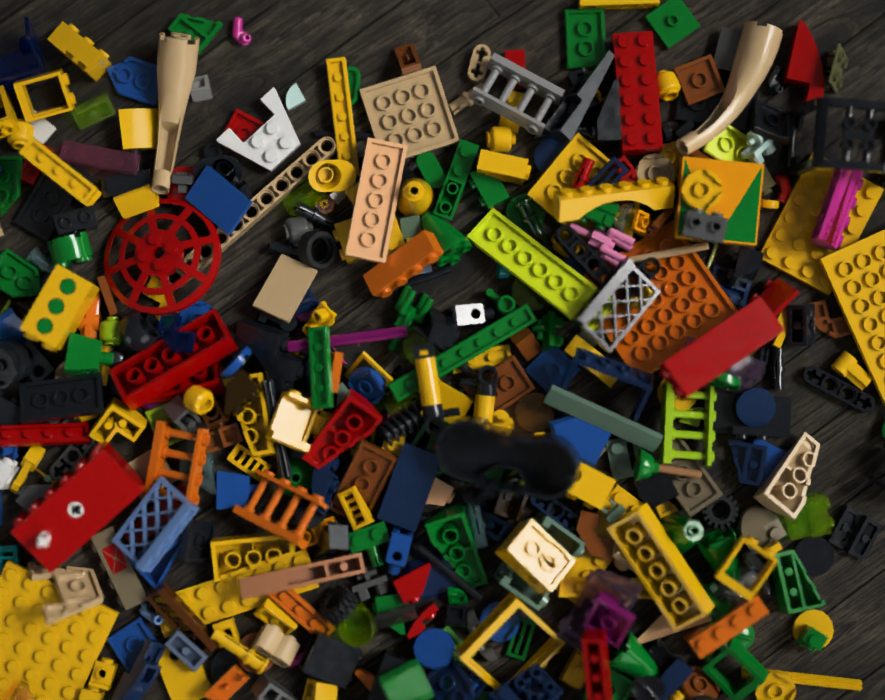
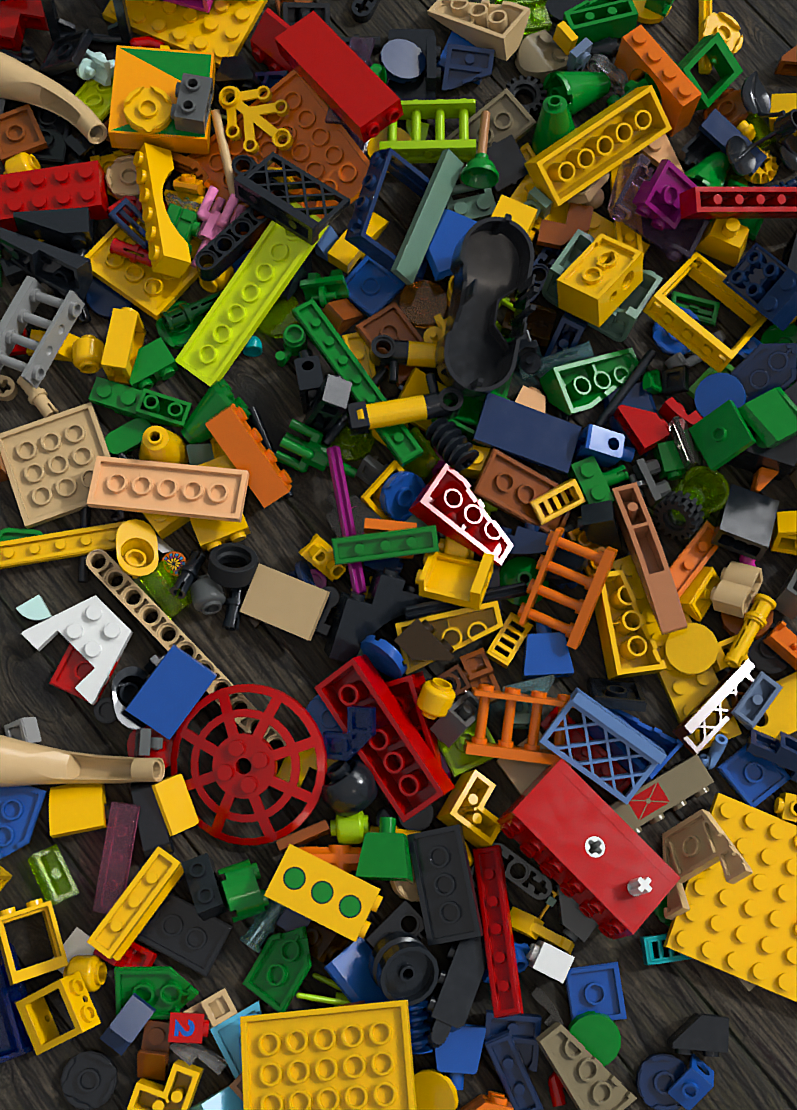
camera: 95 degrees left, 10 degrees down
yellow window [714,535,778,601] -> none
none -> yellow plant [219,85,293,155]
none -> yellow tile [665,623,718,675]
none -> green plate [688,399,756,471]

